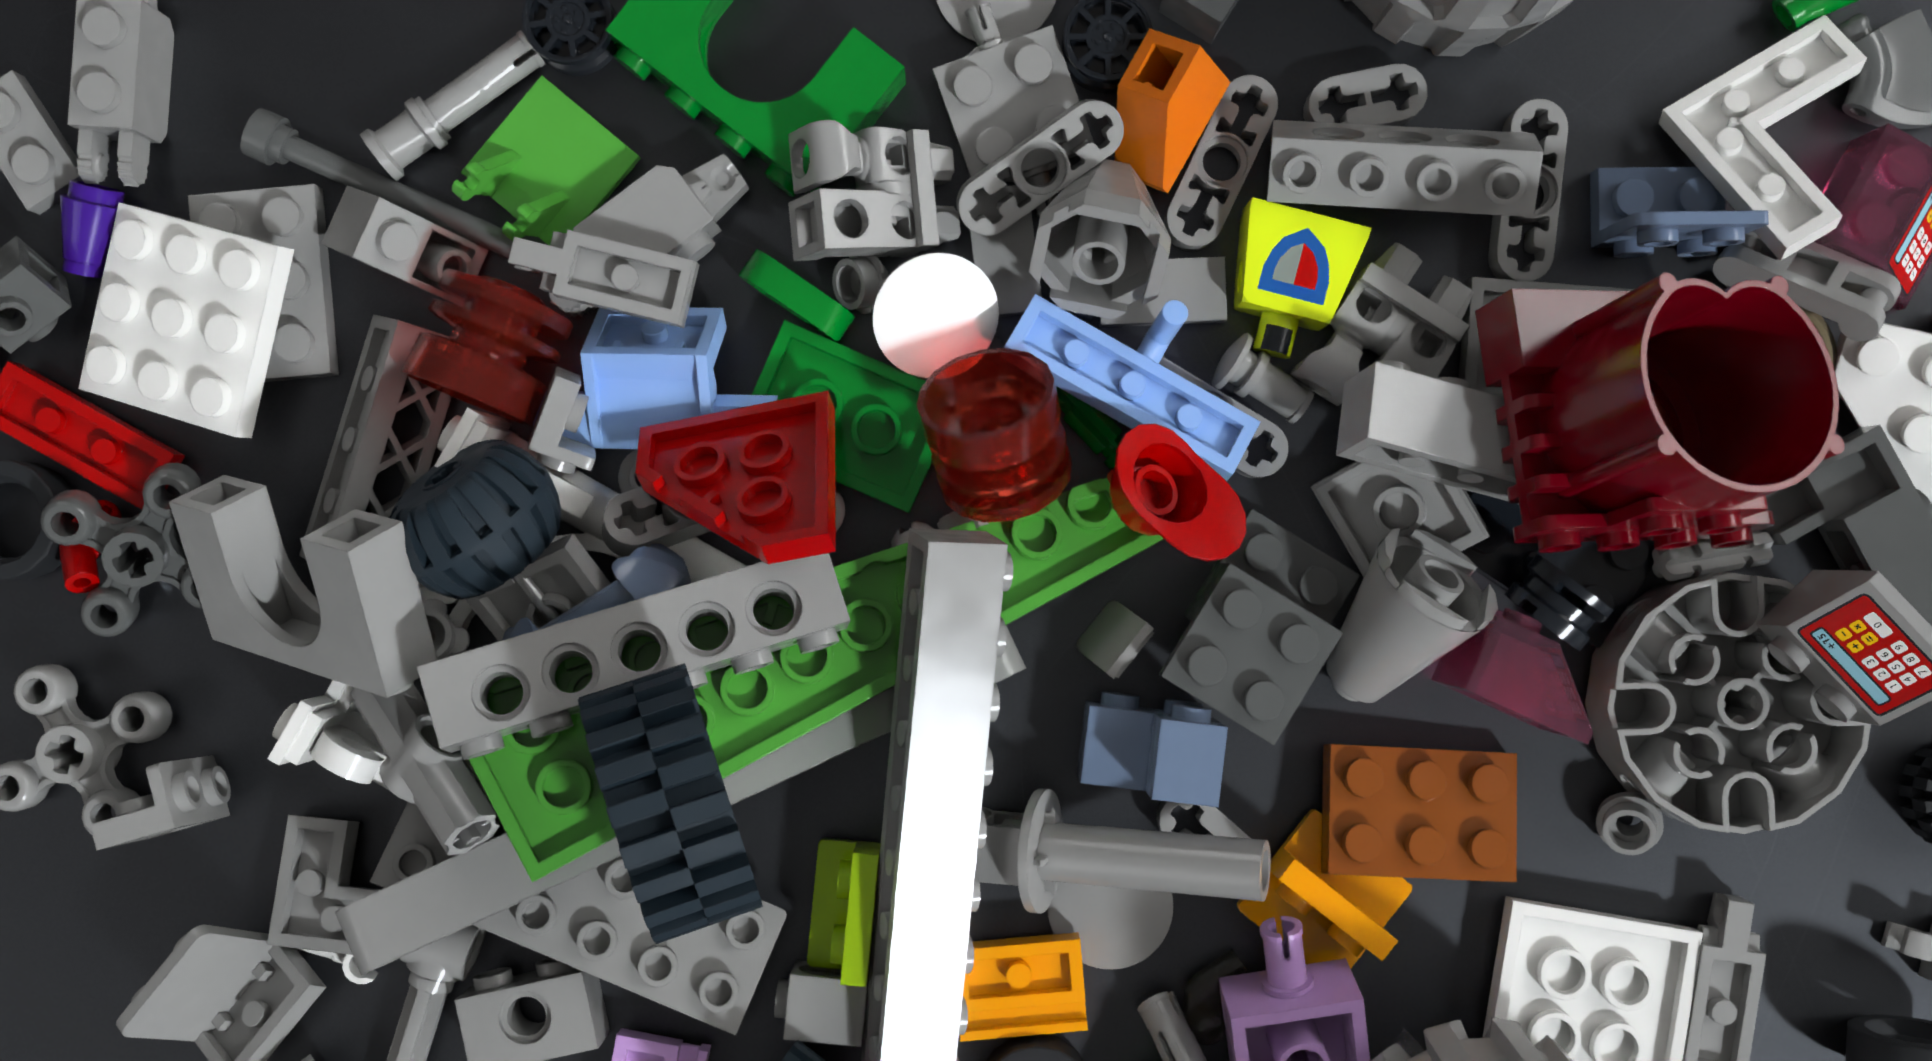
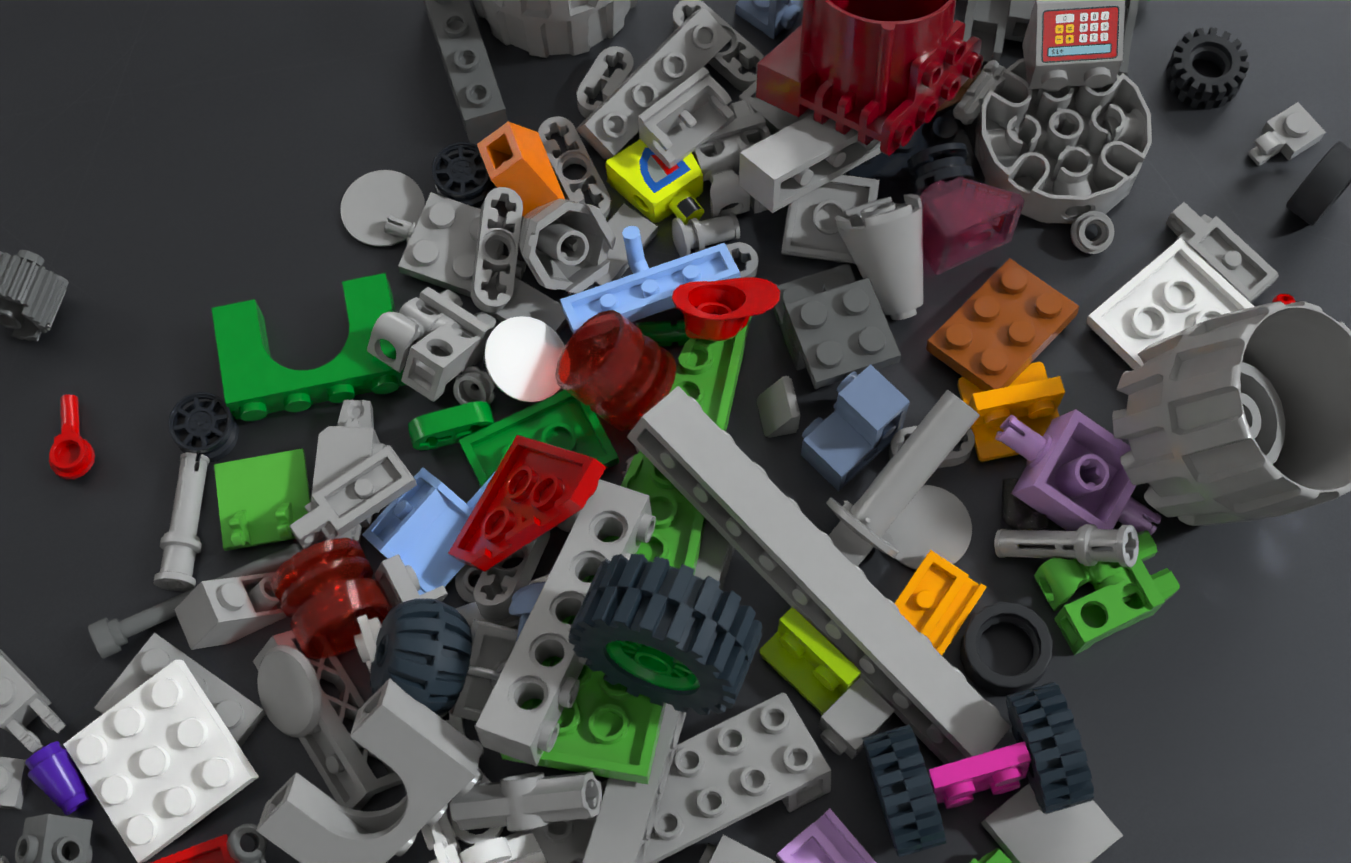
camera: 45 degrees left, 20 degrees down
none -> light grey piece [257,645,322,738]
none -> light grey hinge [638,67,734,169]

